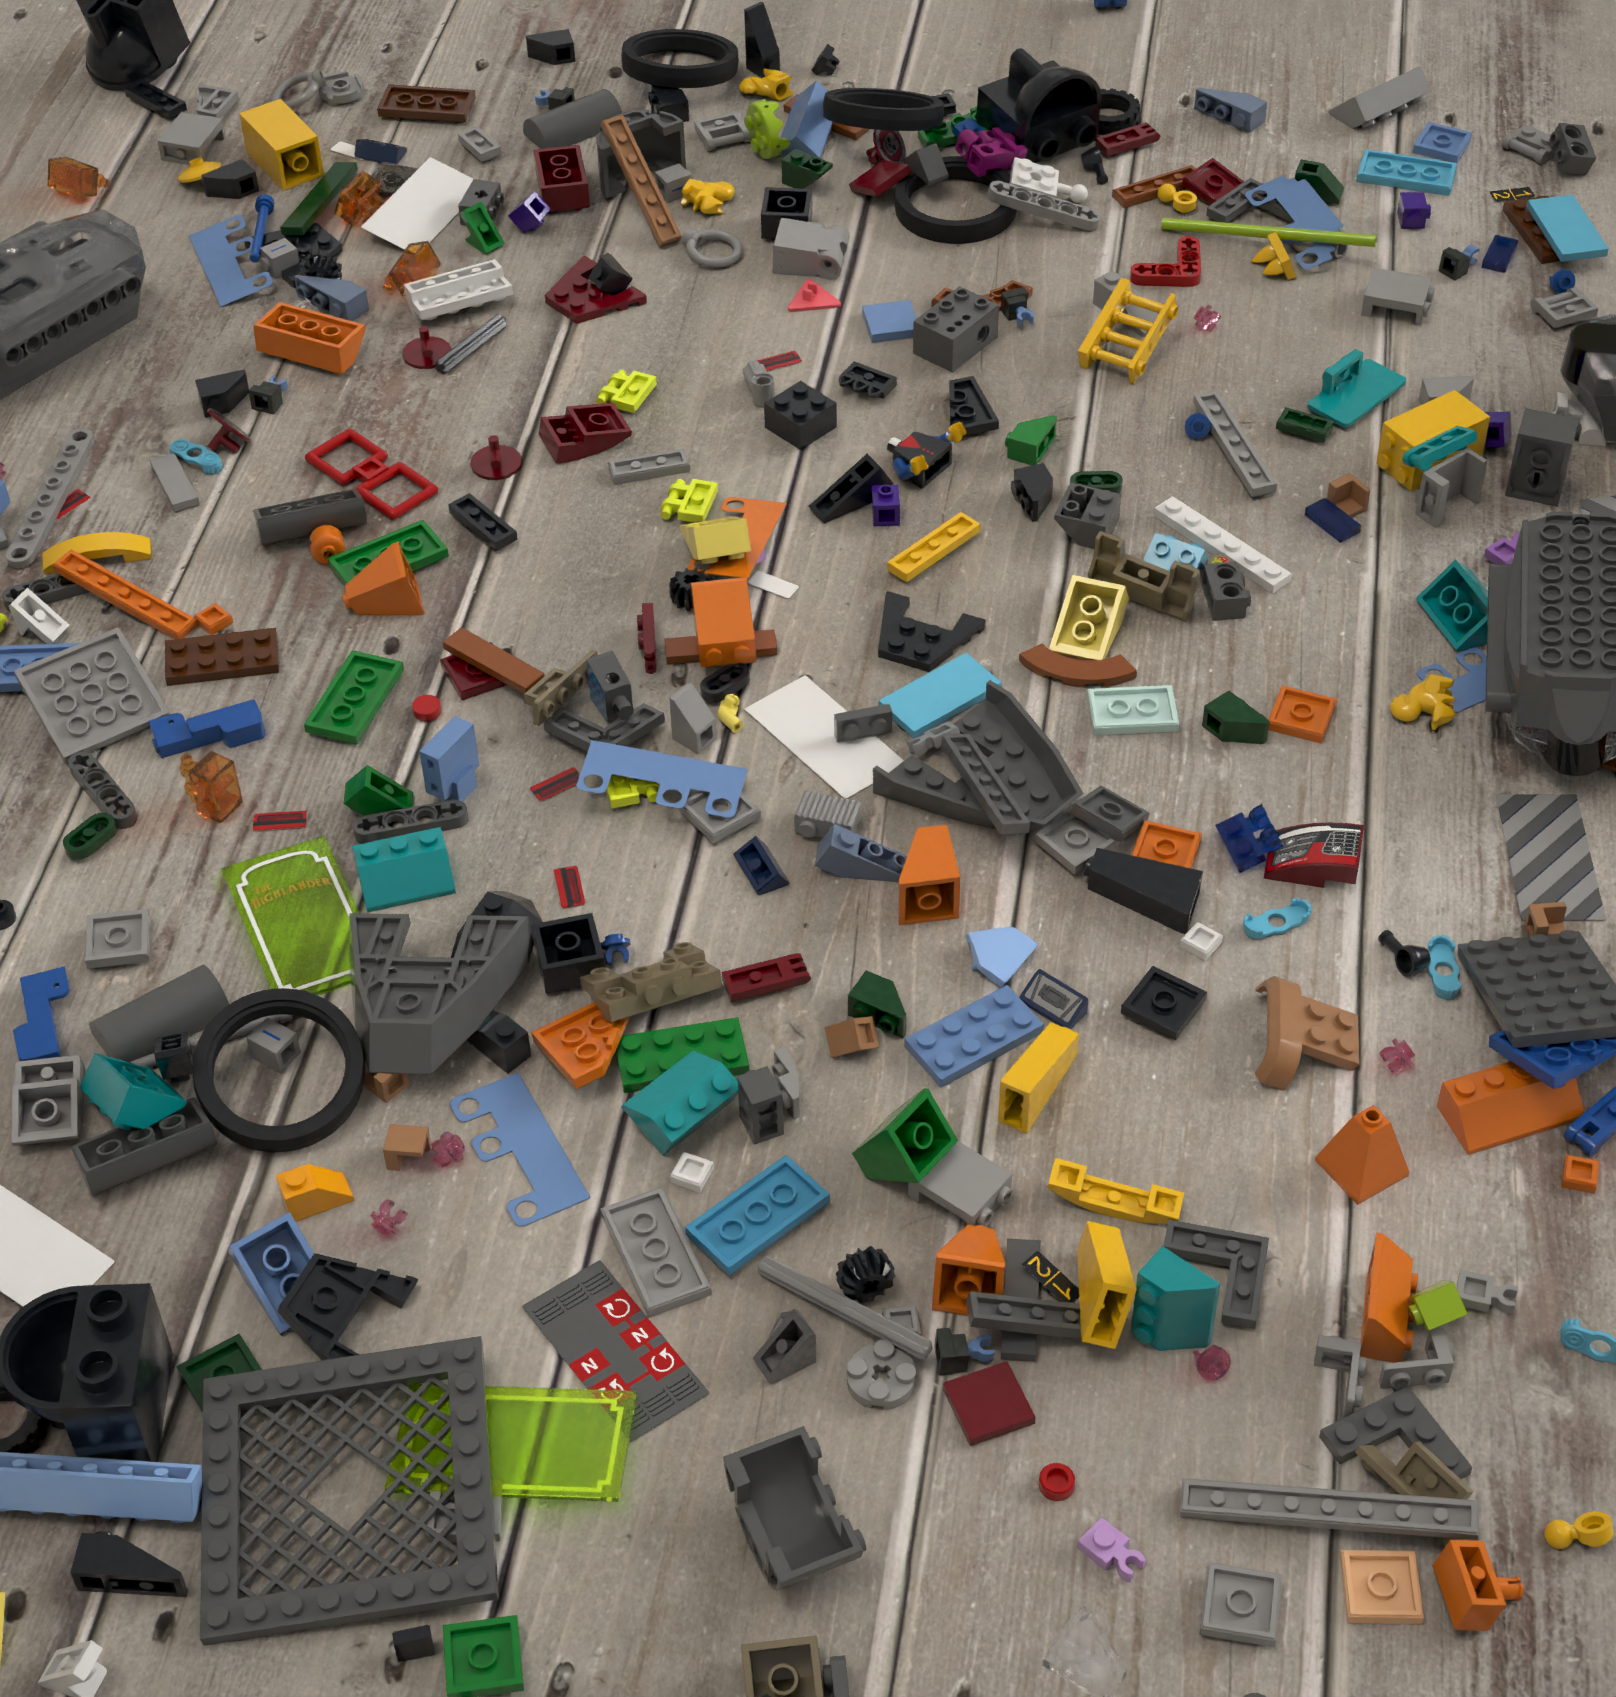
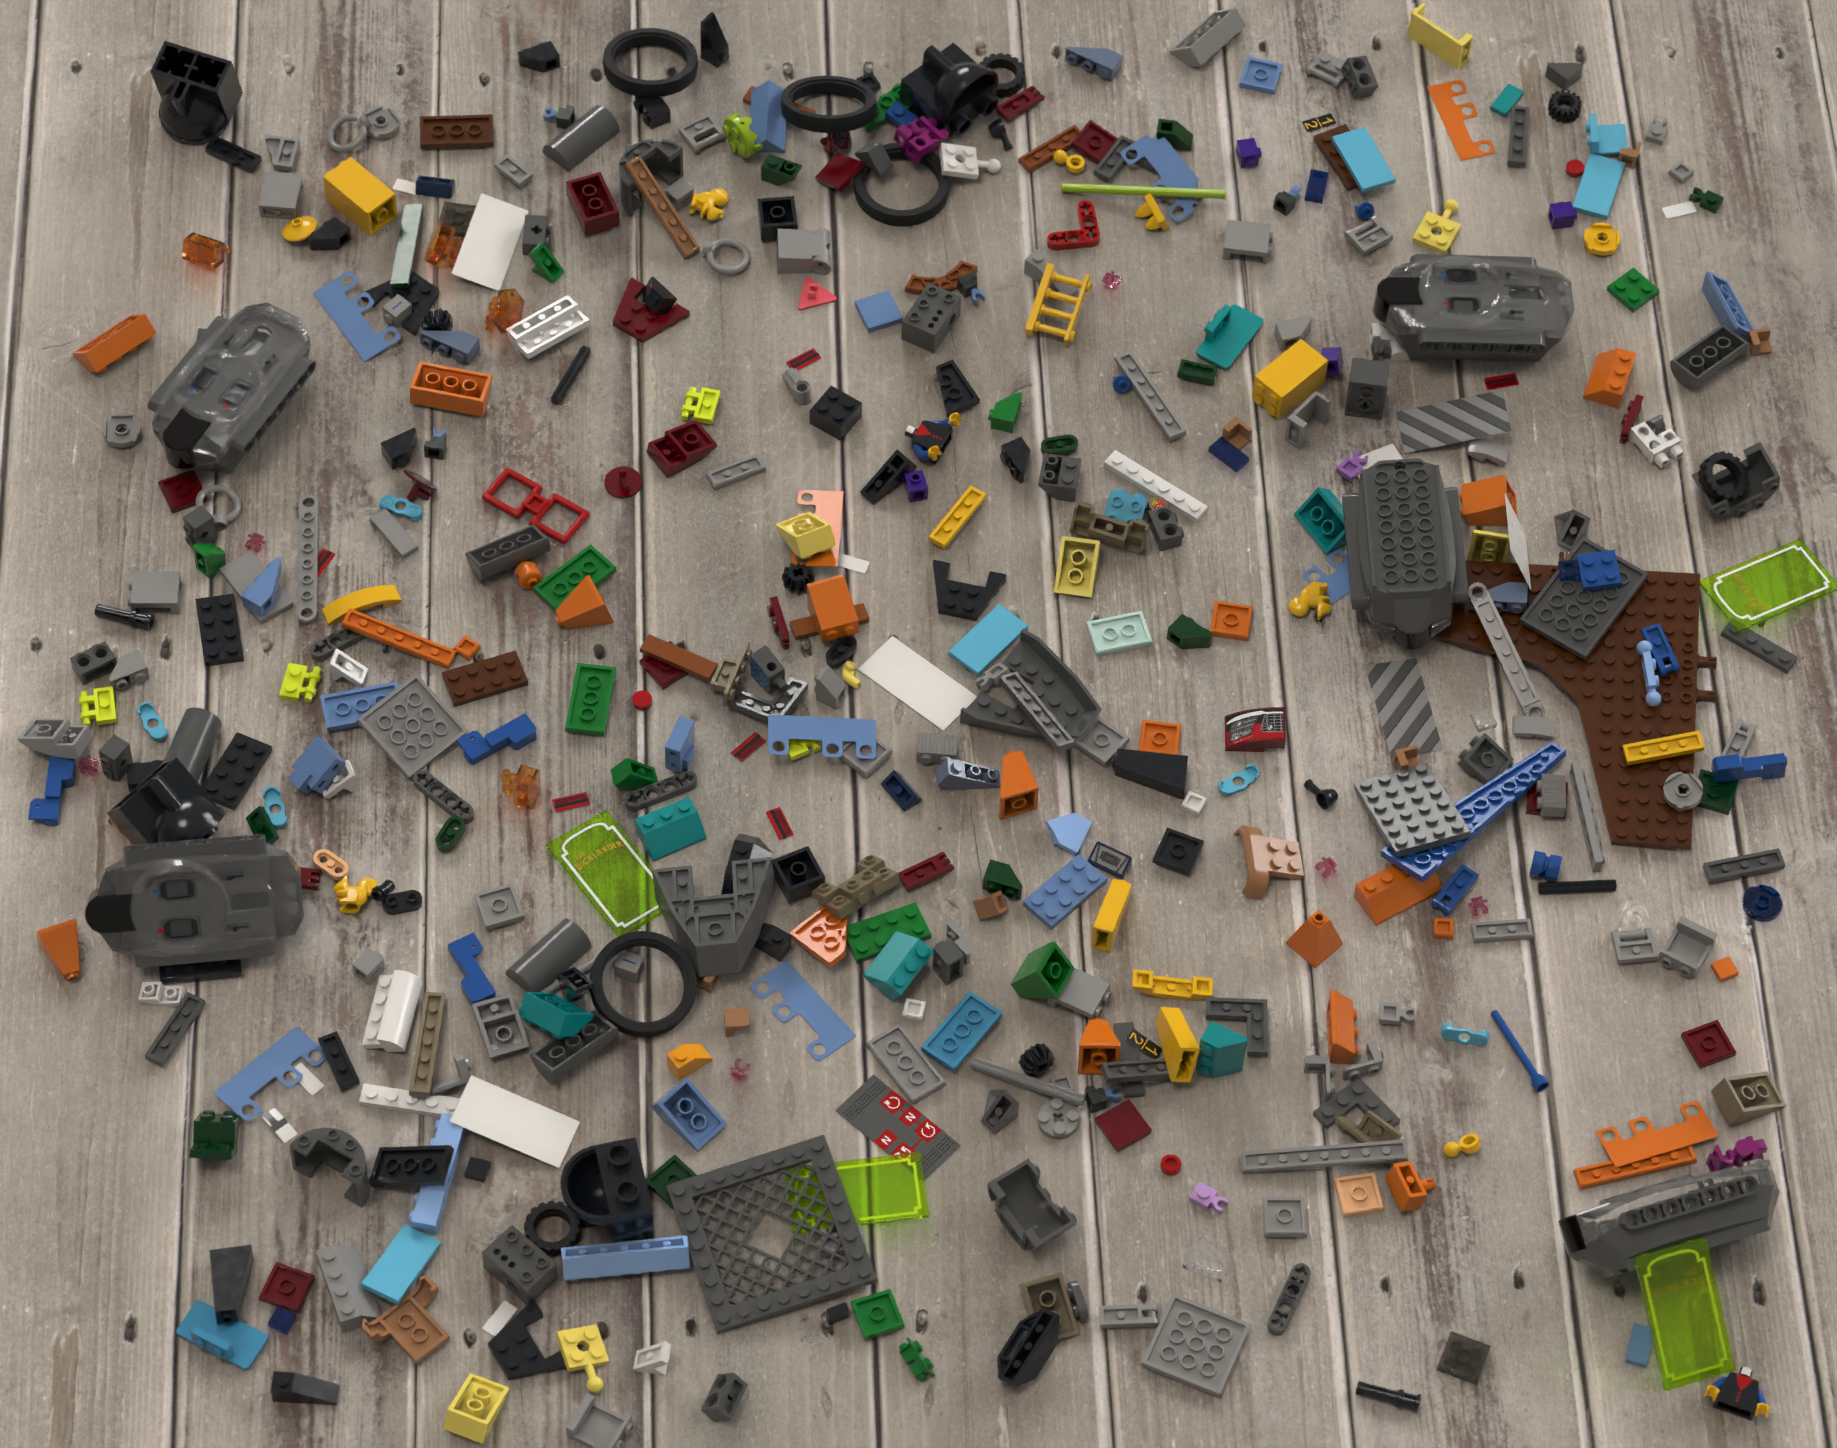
camera: 15 degrees left, 10 degrees up
black slope [70,1531,188,1597] -> none
blue piece [250,194,275,263] -> none
black wing [277,1253,418,1361] -> none
dark red shield [402,326,452,369] -> none
clear pink plate [430,1131,465,1167] -> none
black plate [448,493,518,551] -> none
dark purple brick [508,191,550,234] -> none
blue plate [600,934,631,966] -> none
neon yellow plate [660,479,718,523] -> none
yellow animal [739,69,793,101] -> none
black tile [811,44,840,75] -> none
dark grey plate [834,704,892,742] -> none
black plate [838,361,897,399] -> none
light grey beam [987,181,1101,231] -> none
dark orange tile [1019,644,1137,687] -> none
dark grey tile [1070,786,1150,842] -> none
clear pink plate [1193,1345,1231,1381] -> none
clear blue plate [1215,804,1283,873] -> none
medium azure tile [1356,149,1457,196] -> none
teal plate [1402,426,1477,471] -> none
lime slope [1408,1280,1468,1330] -> none
medium azure piece [1428,935,1462,999] -> none

